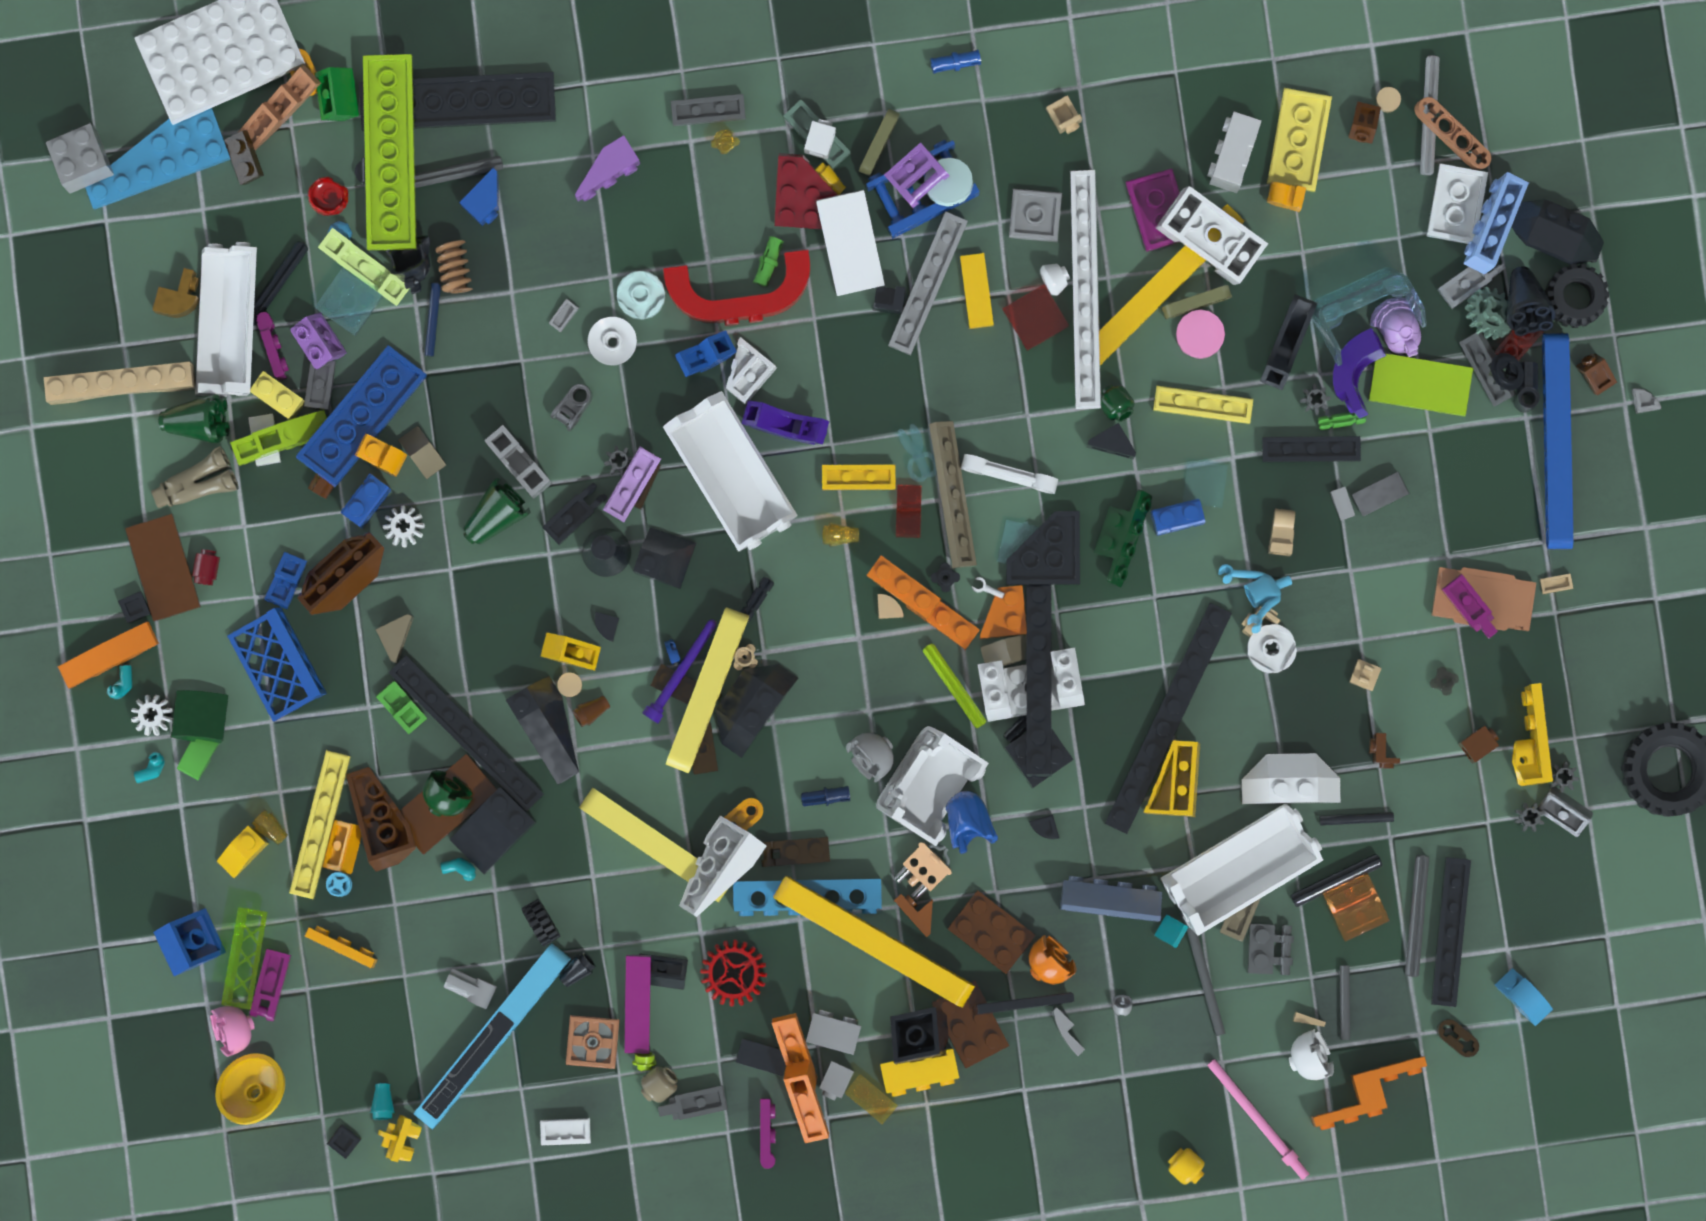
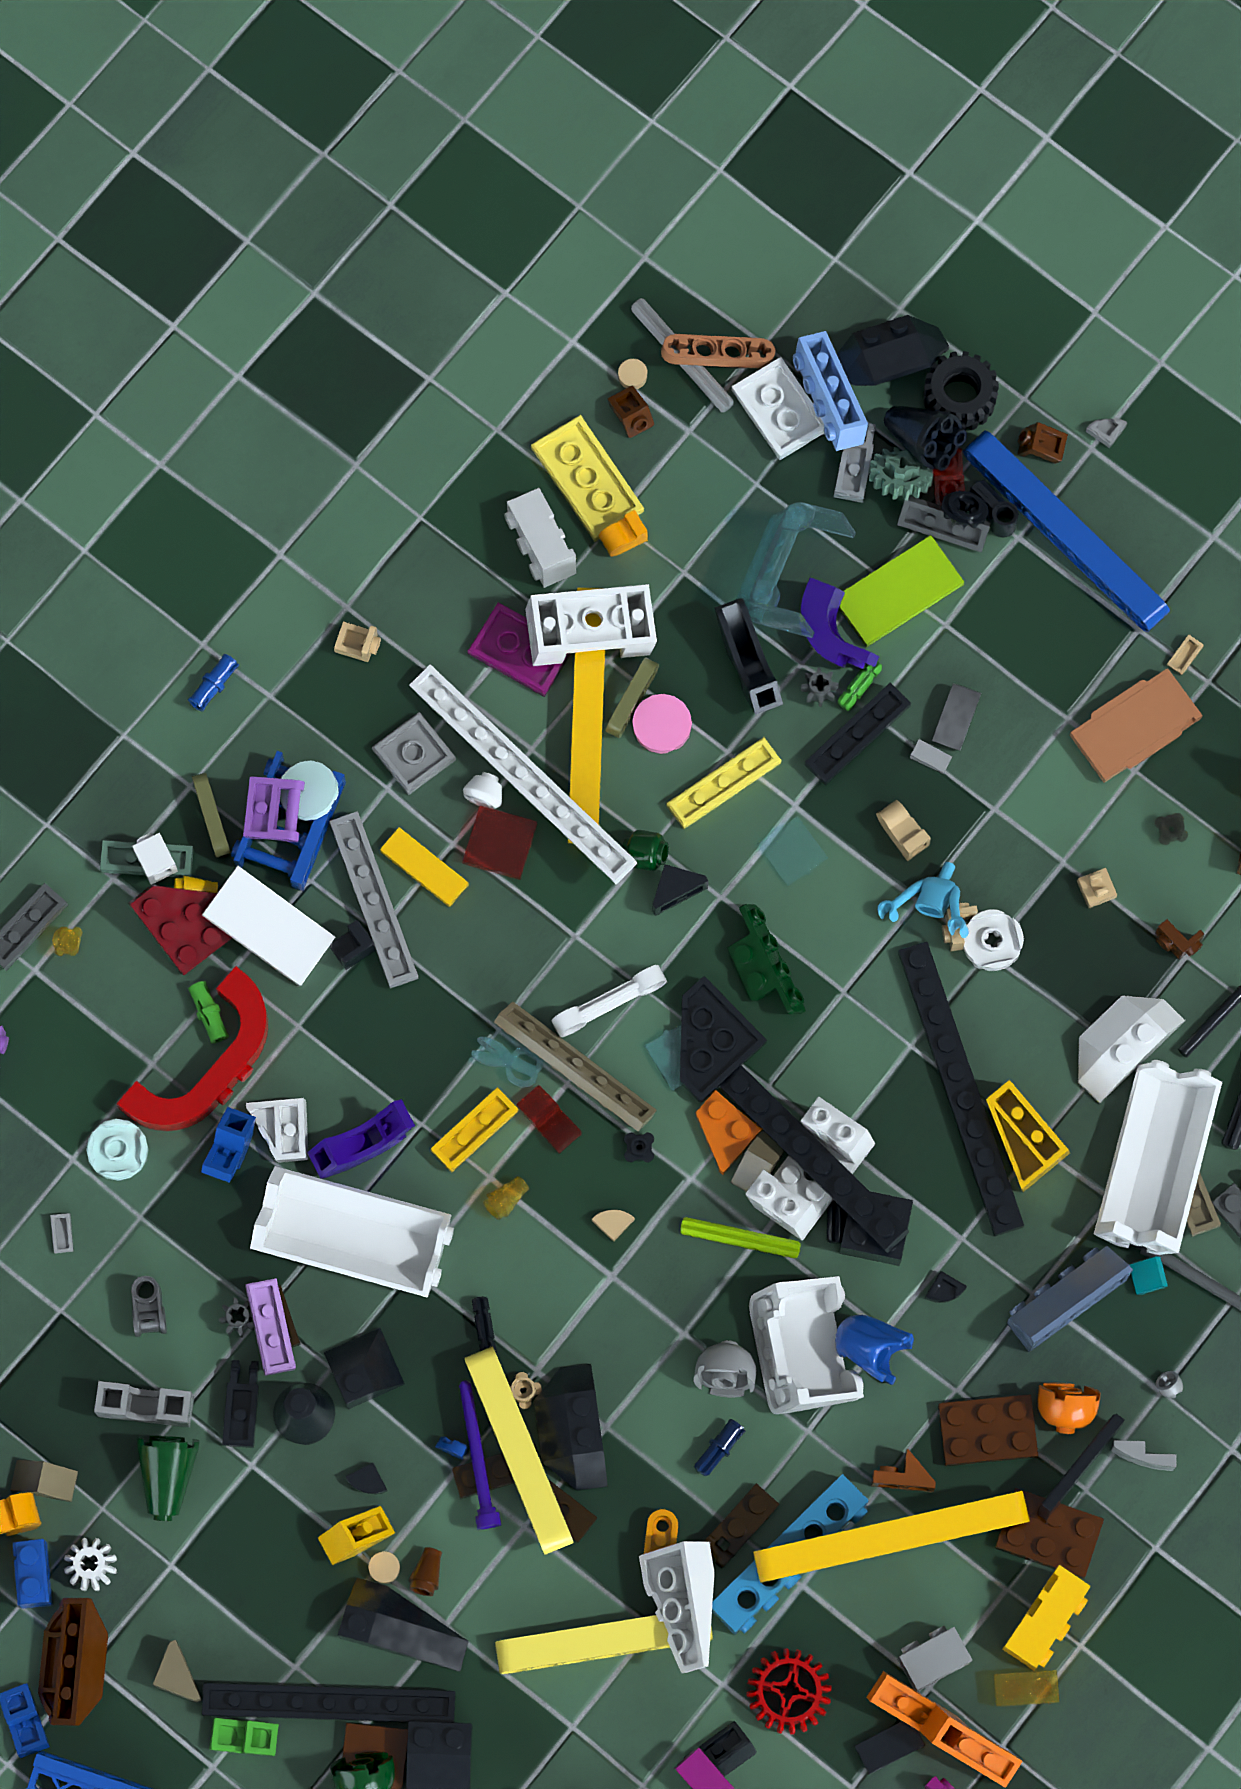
camera: 45 degrees left, 10 degrees down
white dish [588,317,637,365] -> none
light grey brick [819,1061,854,1101] -> none
orange bracket [867,556,980,650] -> none
black slope [890,1007,949,1065] -> none
light nougat piece [894,842,952,900] -> none
white hand [972,577,1005,598] -> none
blue brick [1151,498,1205,536] -> none
lavender helmet [1370,297,1421,357] -> none
magenta hinge [1441,574,1498,639] -> none

